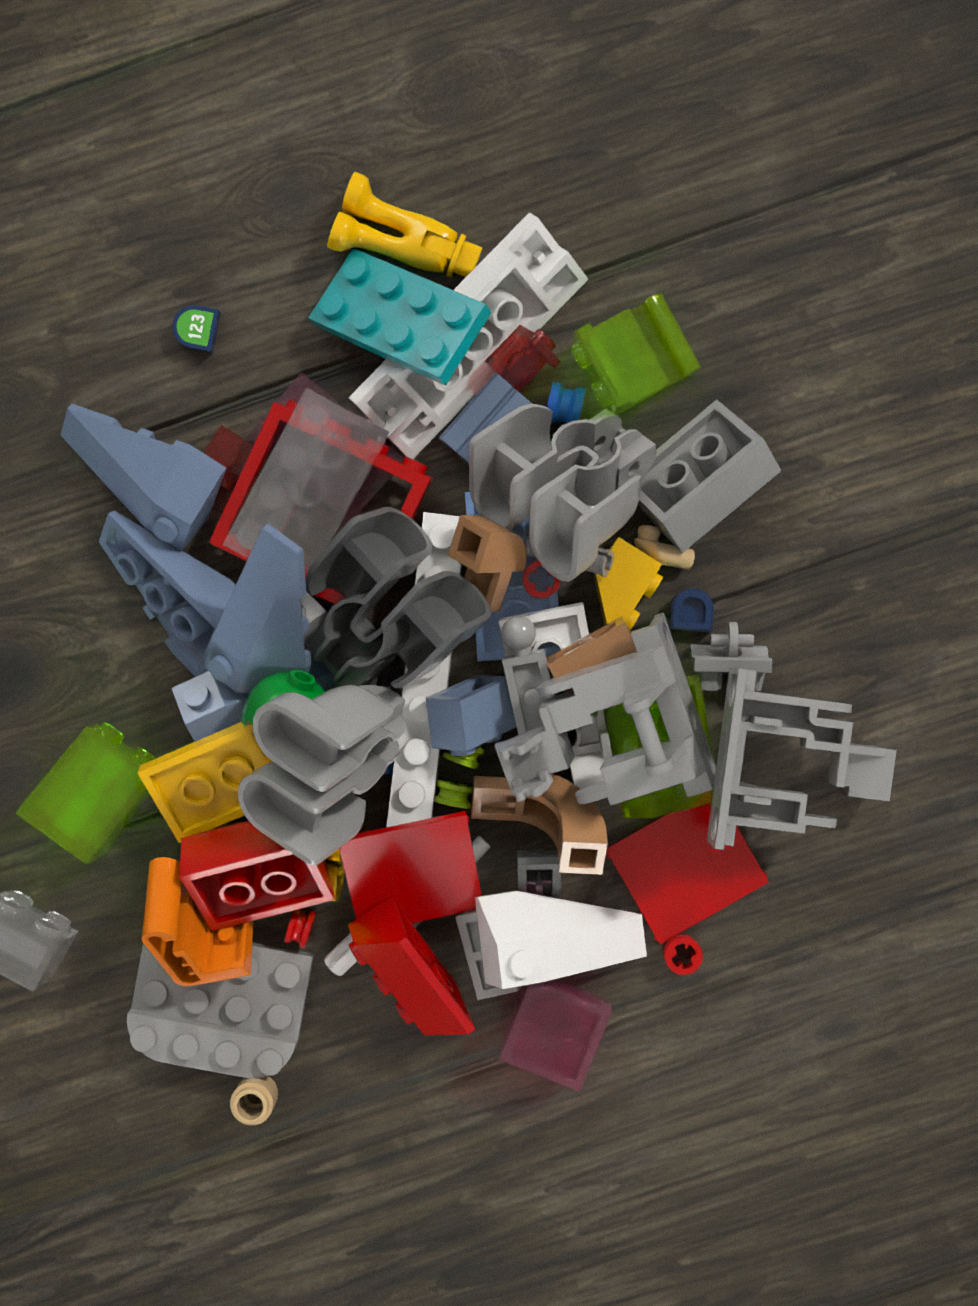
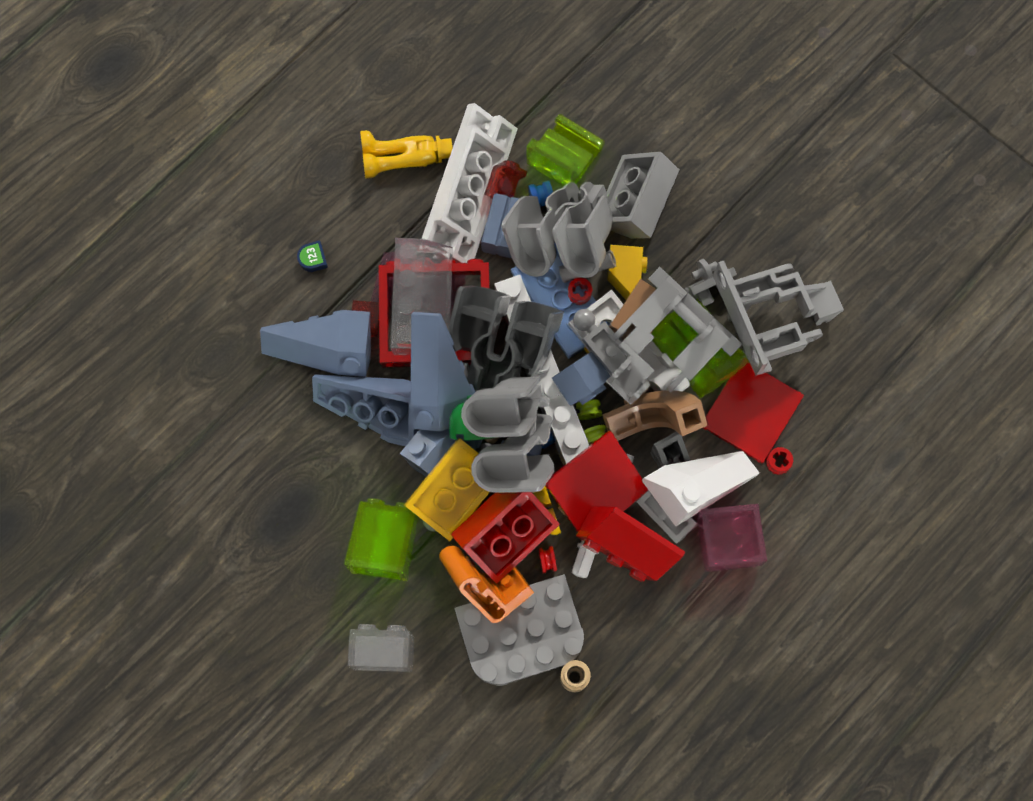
camera: 30 degrees left, 15 degrees down
teal plate [308,248,492,386] -> none
medium nougat brick [448,515,526,612] -> none
tan arm [634,524,695,570] -> none
dark blue tile [669,589,714,633] -> none

